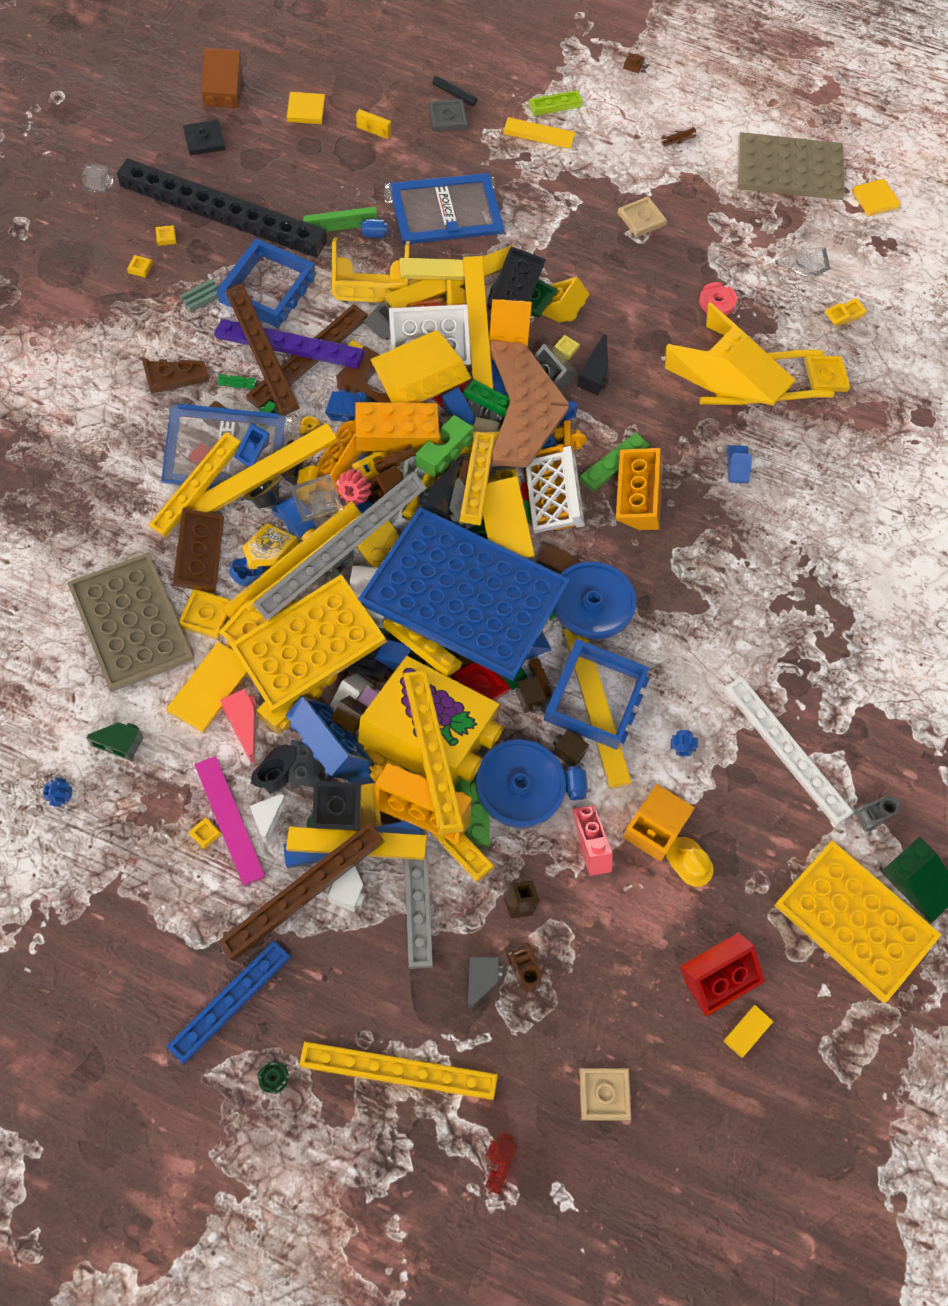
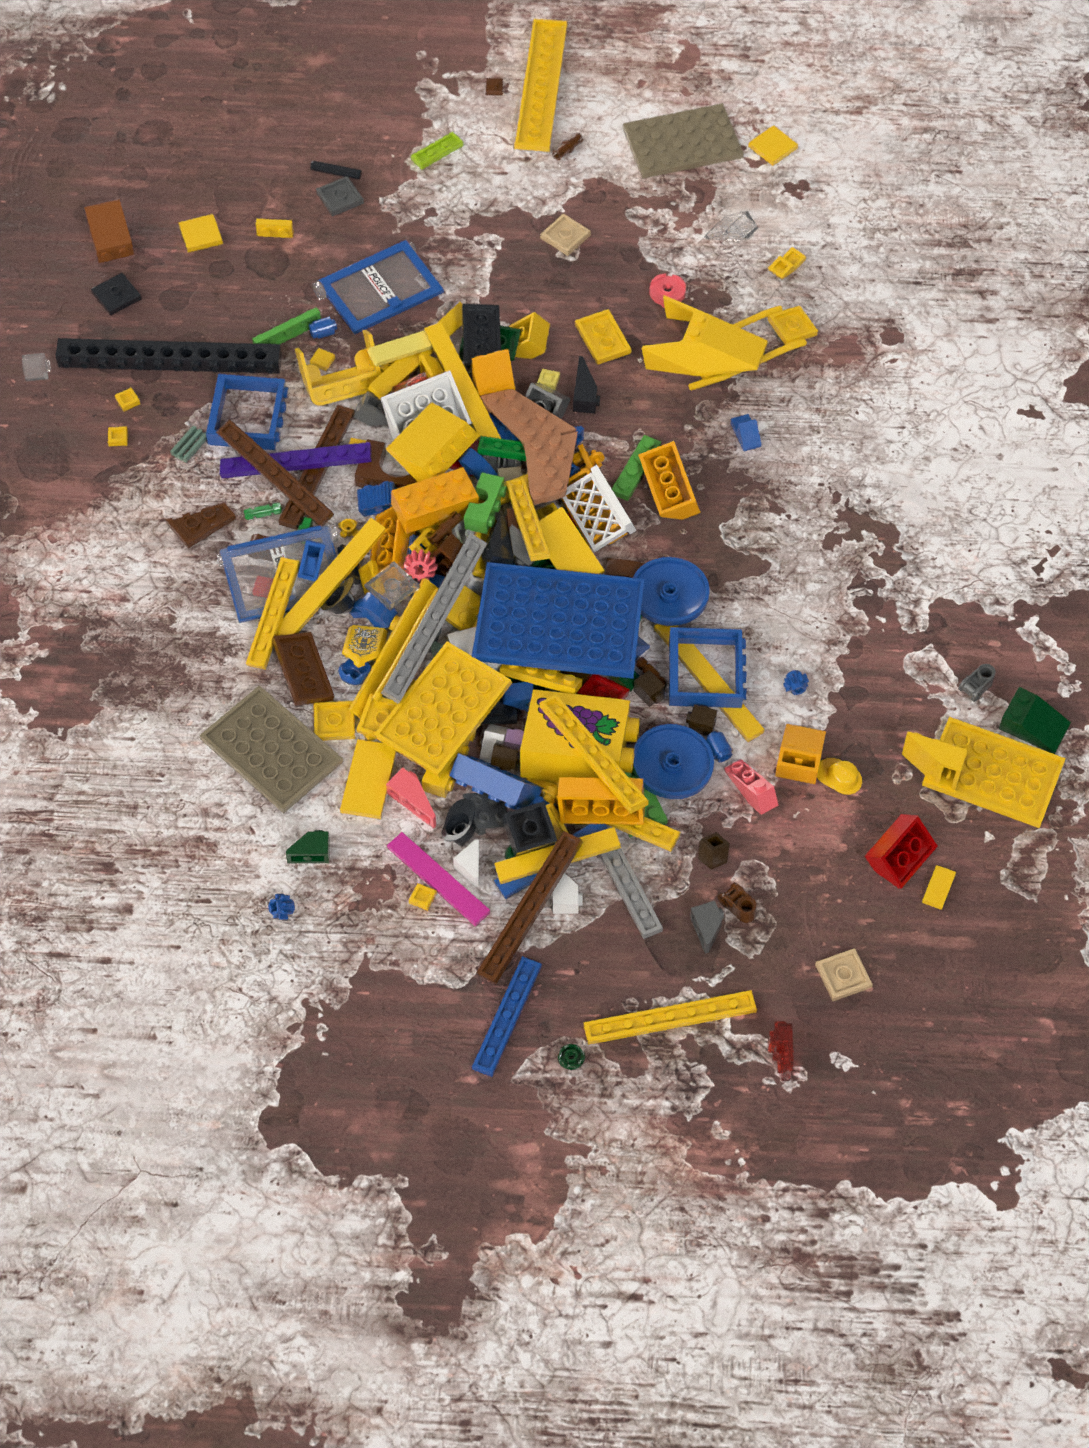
camera: 15 degrees left, 5 degrees down
yellow tile [504,117,576,149] -> none
white tile [724,677,854,826] -> none
none -> yellow tile [310,348,335,371]
none -> yellow plate [515,19,567,152]
none -> yellow plate [575,309,631,365]
none -> yellow slope [902,731,968,790]

